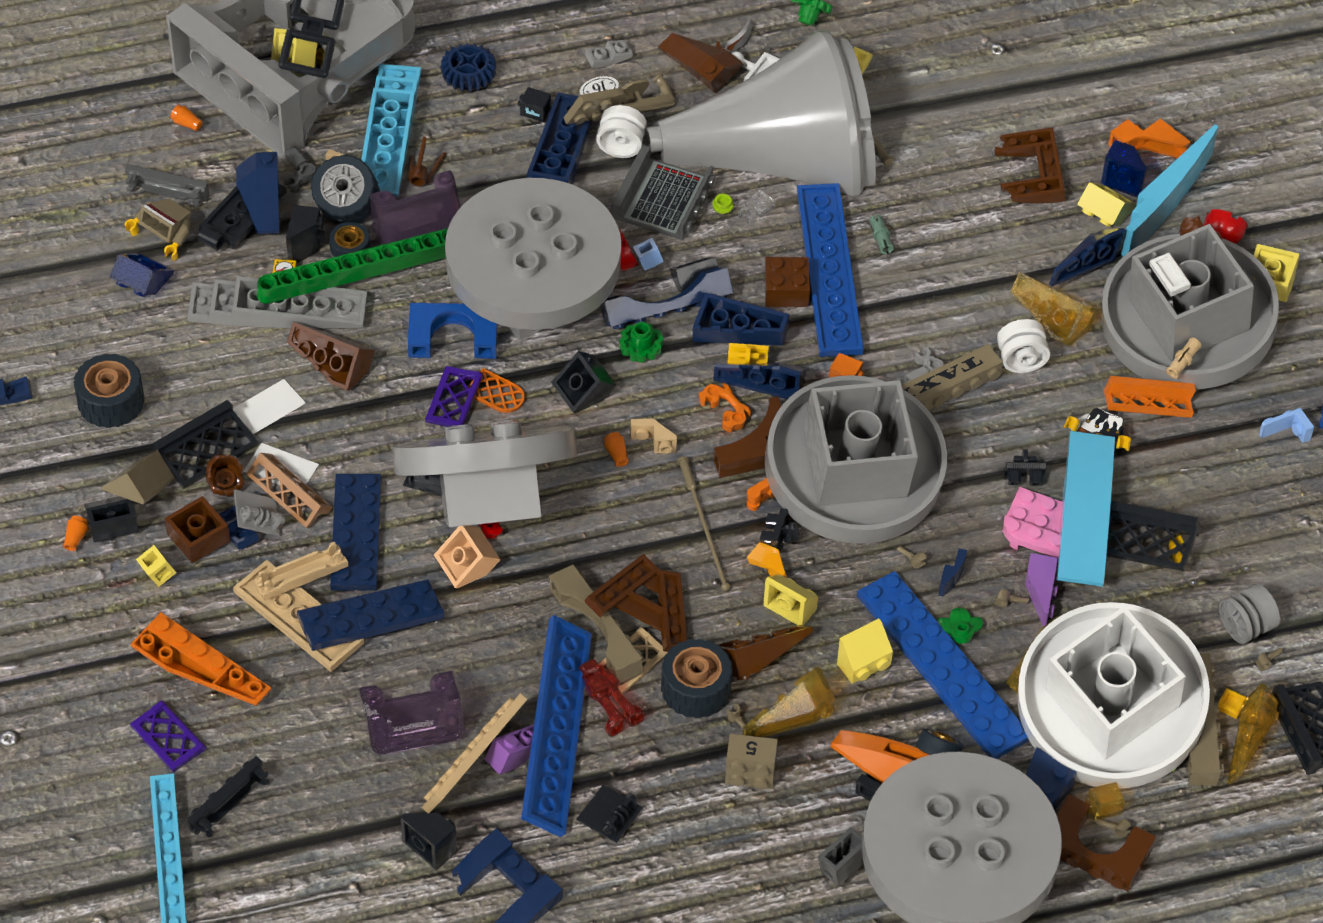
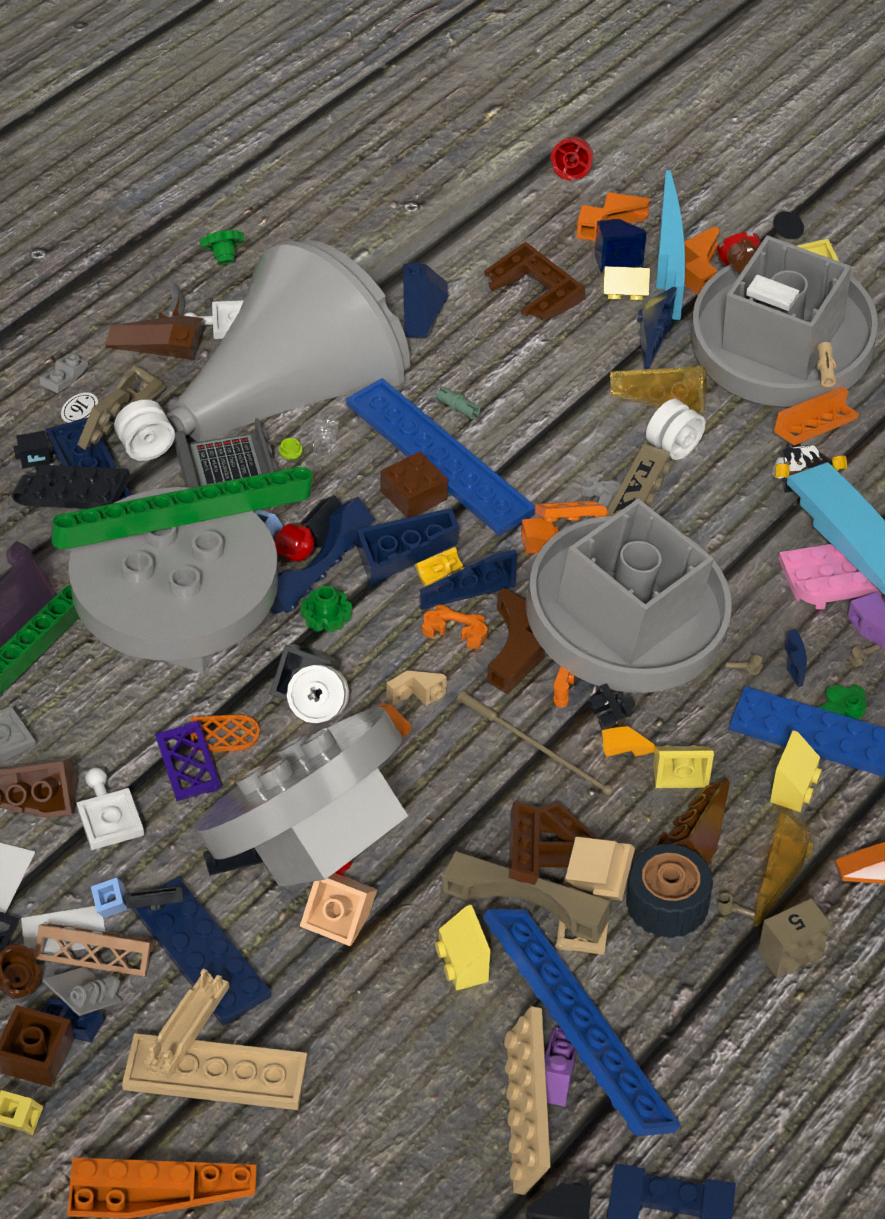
camera: 35 degrees left, 5 degrees down
dark blue plate [297,579,444,651] -> none
clear purple windscreen [359,671,465,755] -> none
blue arch [408,302,497,359] -> none
black hinge [576,785,643,843] -> none
clear red piece [579,659,646,737] -> none
black hips [1004,449,1047,486] -> none
none -> black hinge [12,465,131,509]
none -> green beam [51,467,313,549]
none -> white plate [76,768,144,850]
none -> light blue plate [91,878,129,918]
none -> black plate [126,887,183,910]
none -> red hair [273,523,314,564]
none -> white wheel [287,665,349,723]
none -> dark blue wedge [403,262,448,337]
none -> light yellow slope [435,905,490,991]
none -> orange plate [535,501,608,522]
none -> red cylinder [550,136,594,180]
none -> tan plate [565,837,635,901]
none -> orange arch [684,226,720,295]
none -> black sticker [773,211,804,239]

